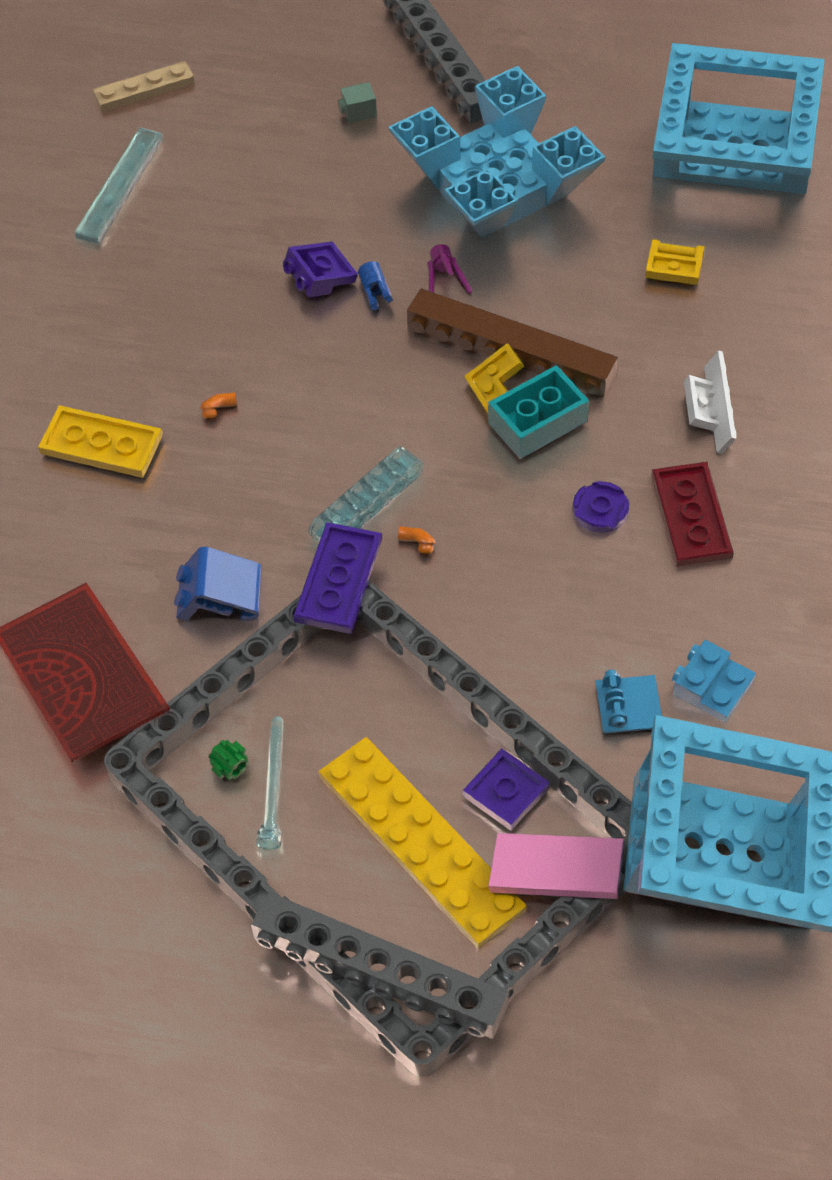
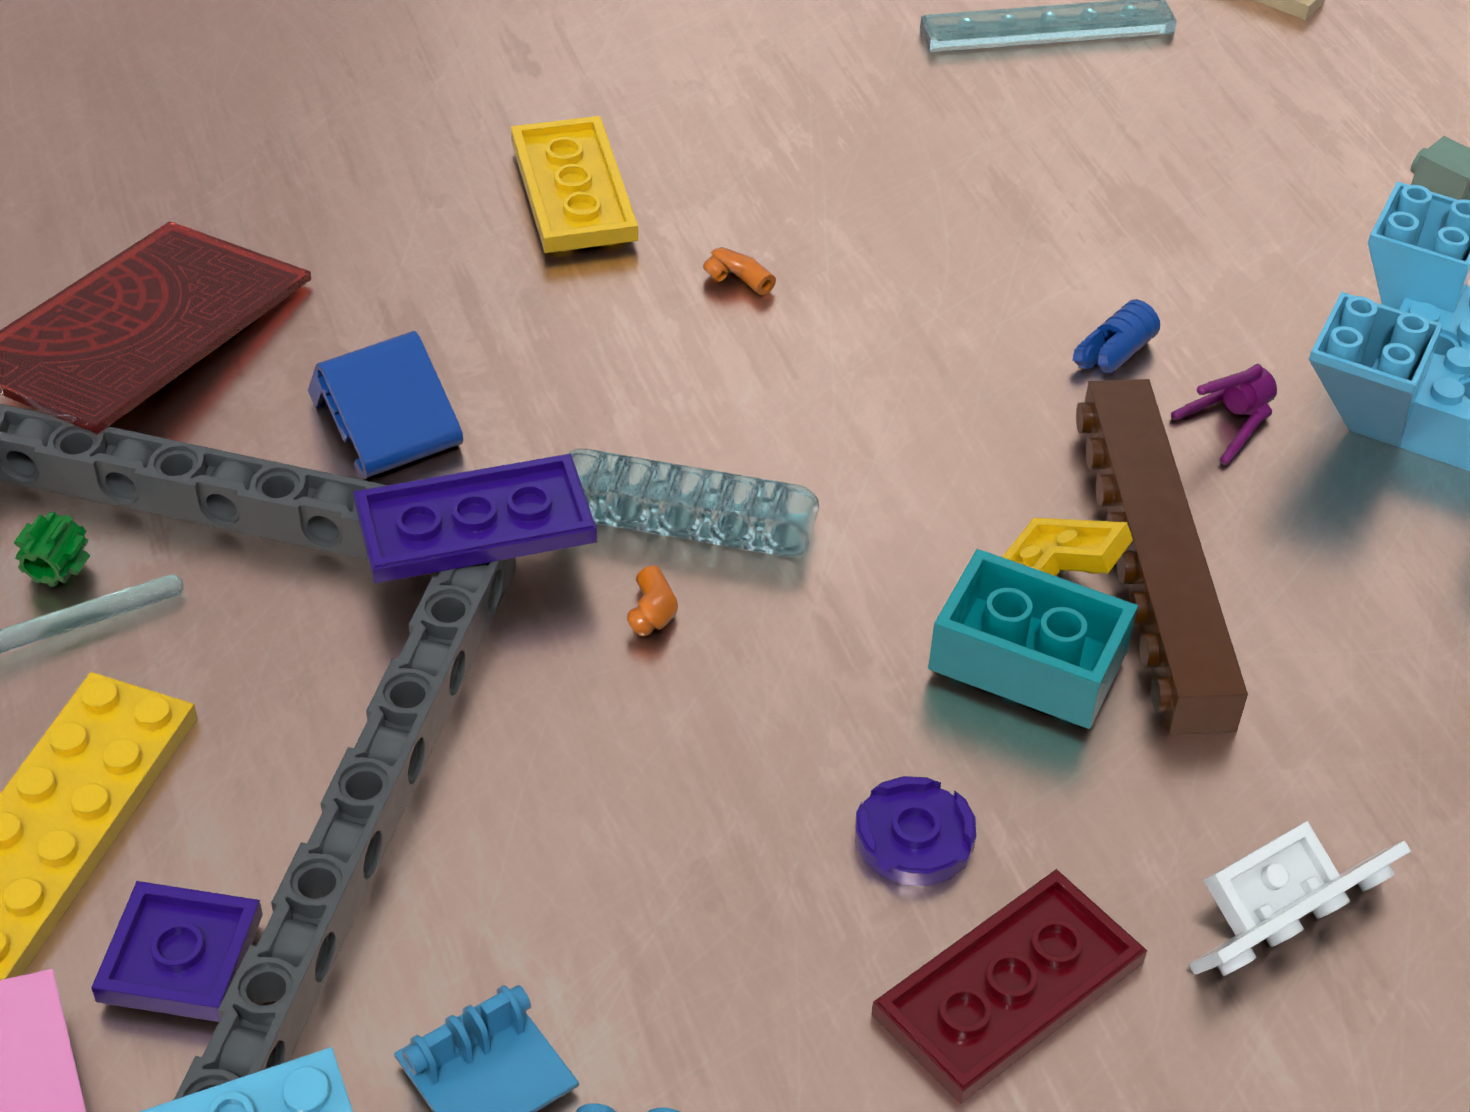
camera: 55 degrees right, 10 degrees down
dark purple plate [283,241,358,297] -> none

